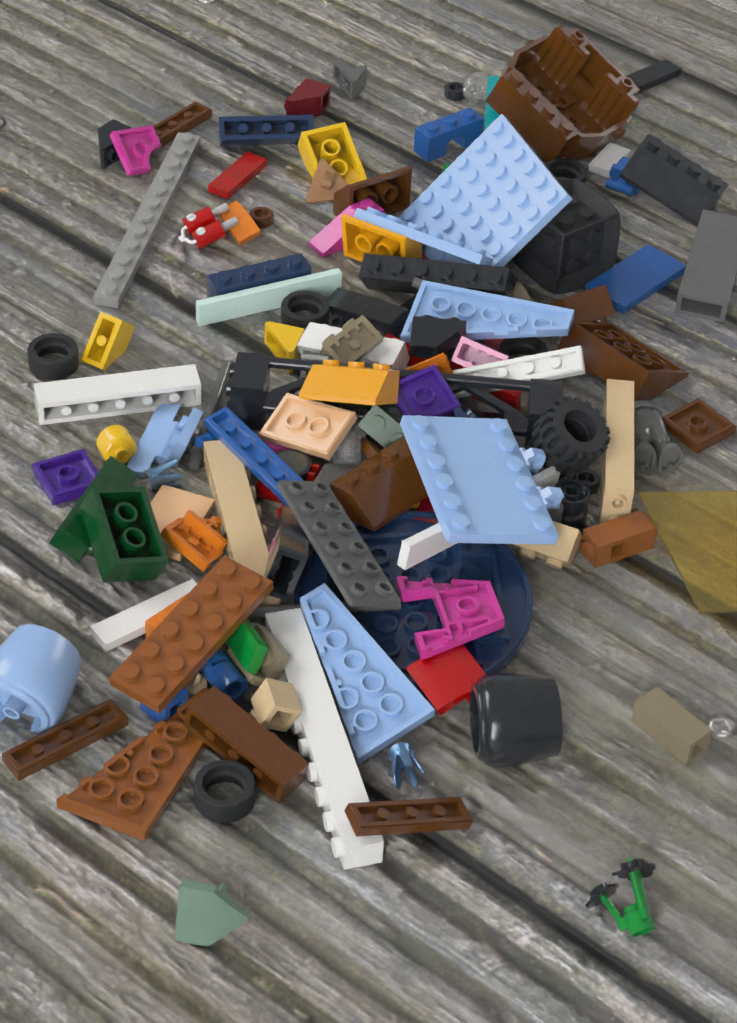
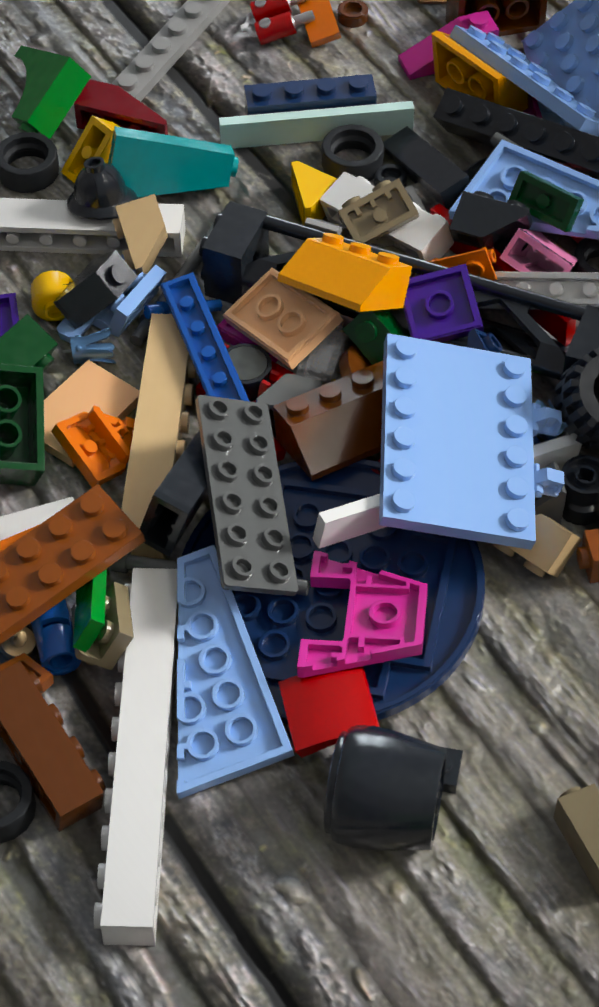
camera: 20 degrees right, 10 degrees up
tan brick [250,678,302,732] -> none
reddish brown tile [344,797,473,837] -> none
flat silver piece [388,742,425,789] -> none
none -> green arch [11,45,91,139]
none -> black slope [53,250,138,329]
none -> black hat [67,157,138,220]
none -> dark red slope [74,79,168,135]
none -> teal slope [108,126,239,197]
none -> tan slope [112,194,168,276]
none -> dark green plate [509,171,584,232]

